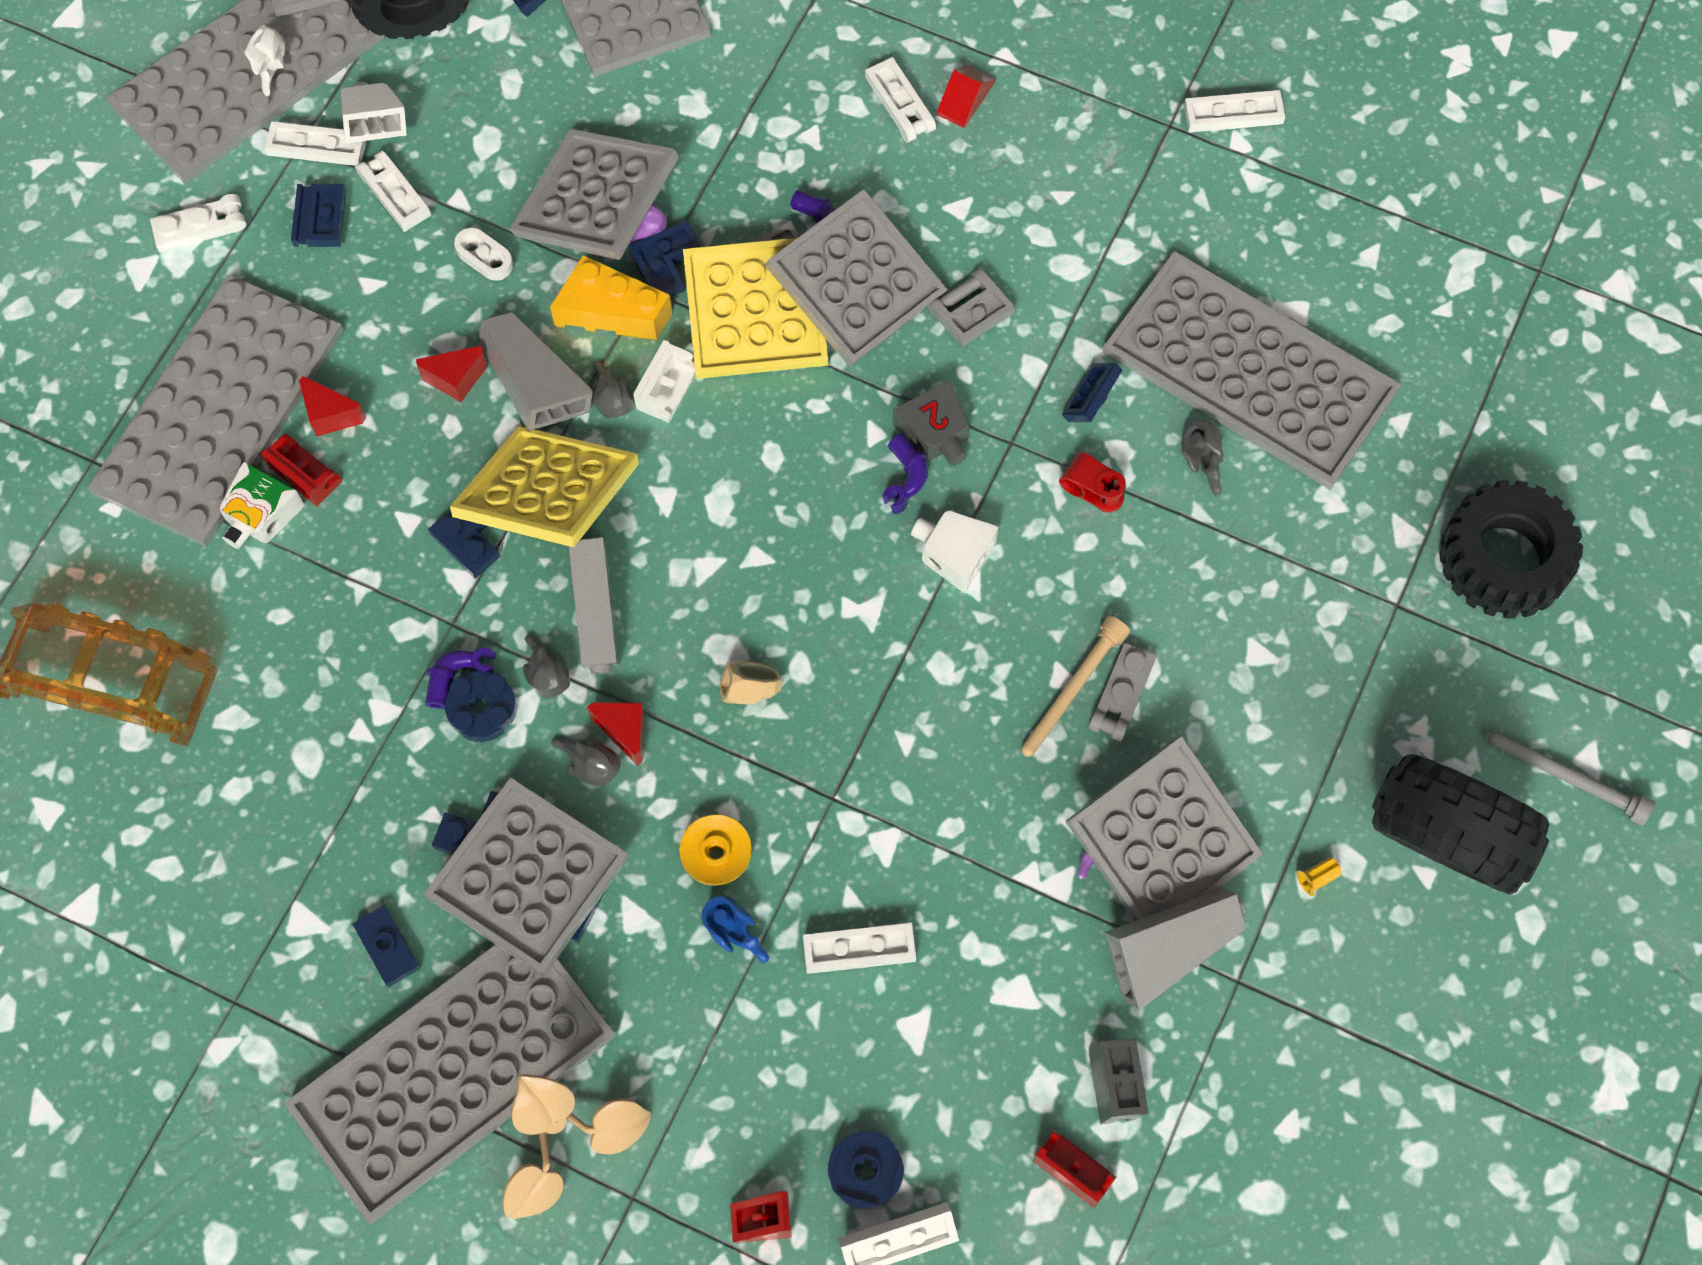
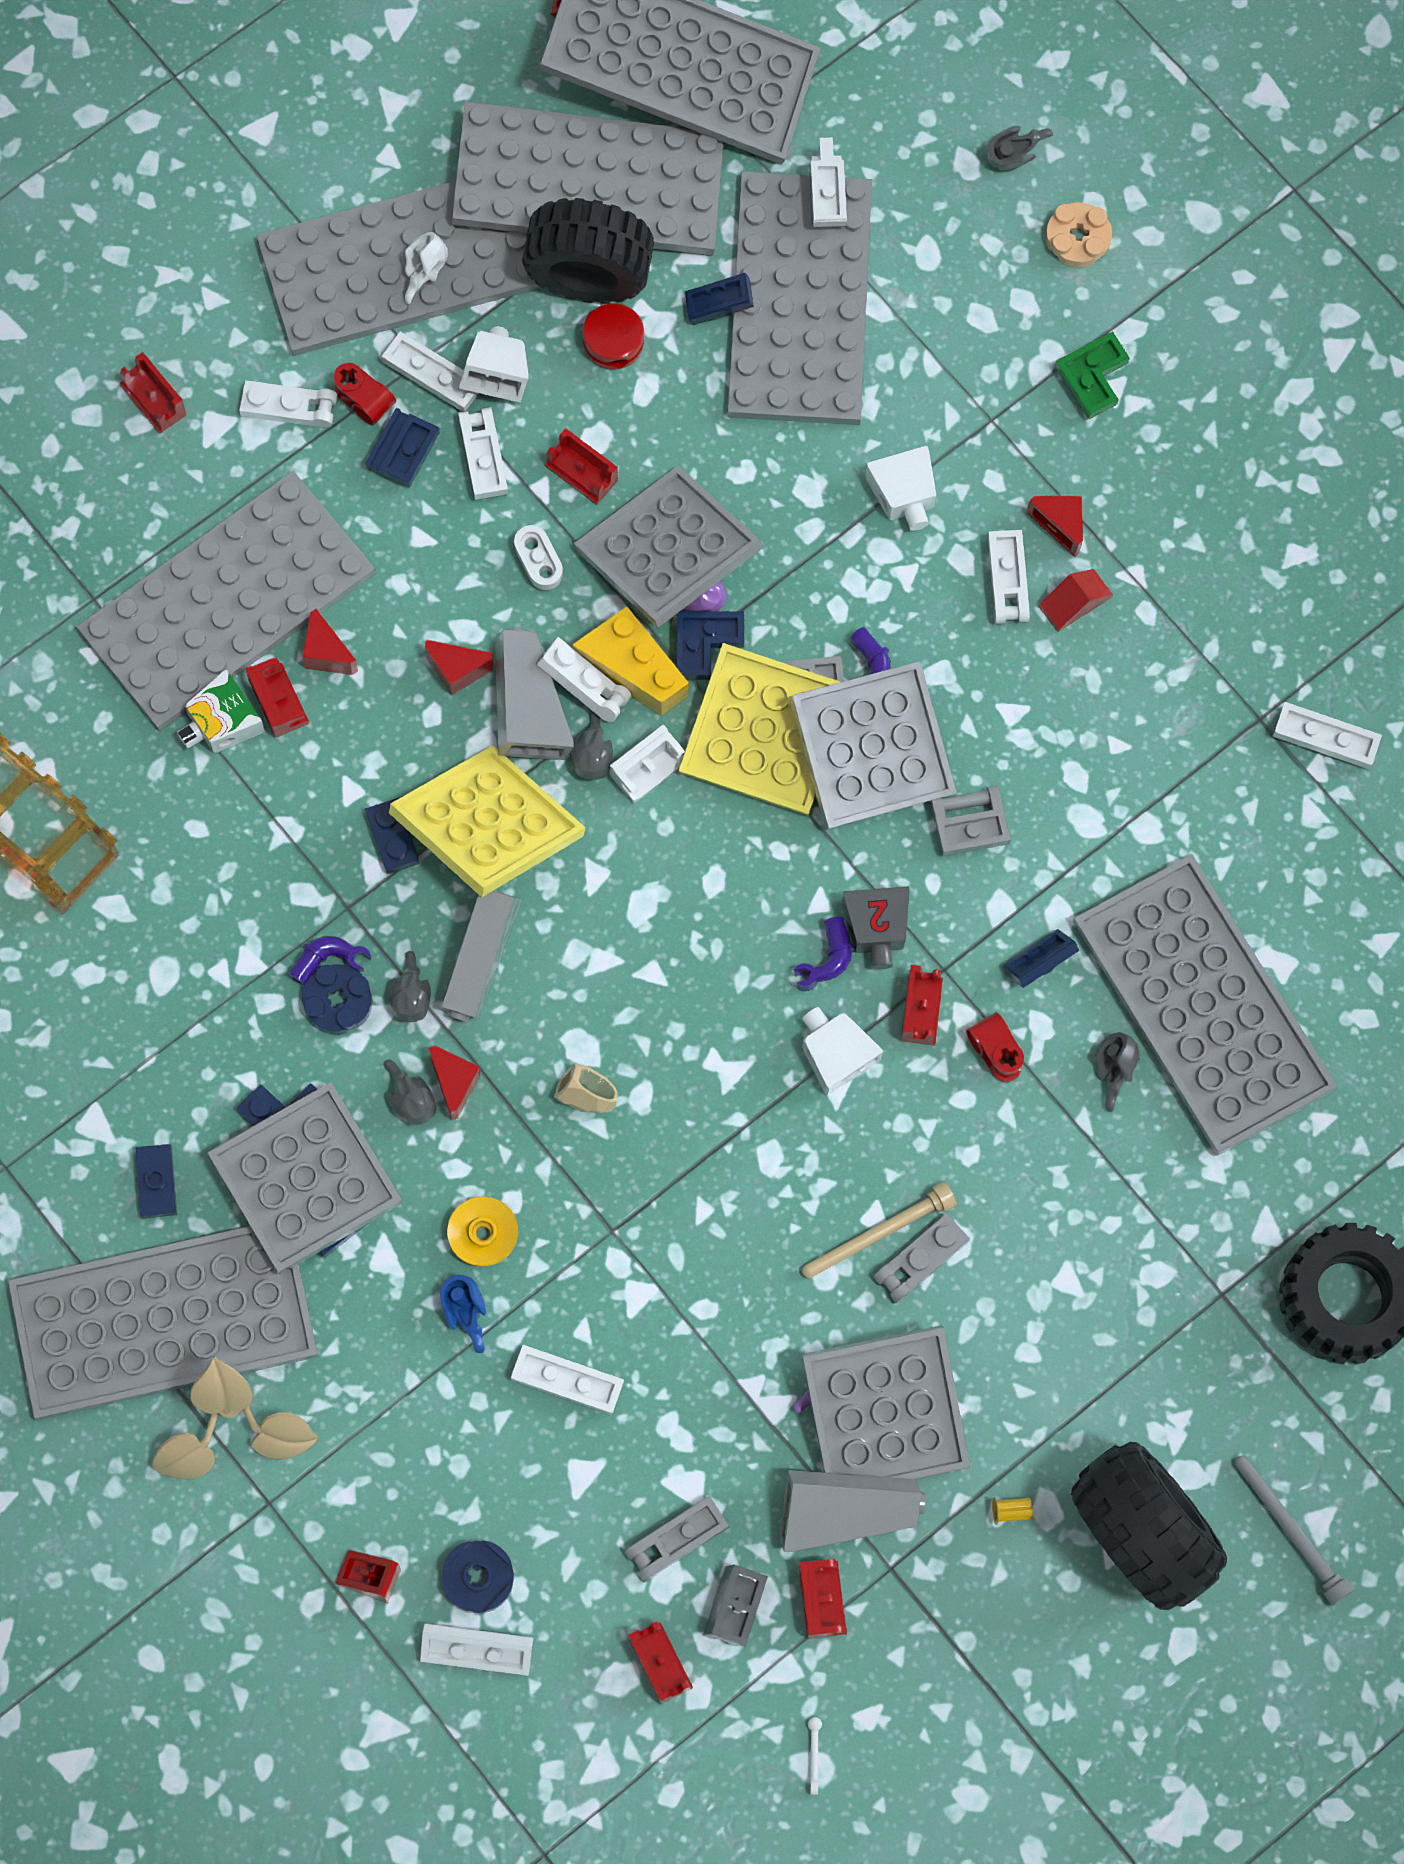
camera: 20 degrees right, 5 degrees up
none -> red hinge [119,352,186,434]
none -> red piece [333,363,396,426]
none -> white plate [537,637,631,722]
none -> red hinge [545,428,618,505]
none -> red head [583,303,644,370]
none -> light grey plate [624,1496,729,1583]
none -> red hinge [798,1559,847,1639]
none -> white hinge [808,1717,822,1795]
none -> white torso [865,446,936,531]
none -> red hinge [901,965,943,1046]
none -> red slope [1026,496,1083,557]

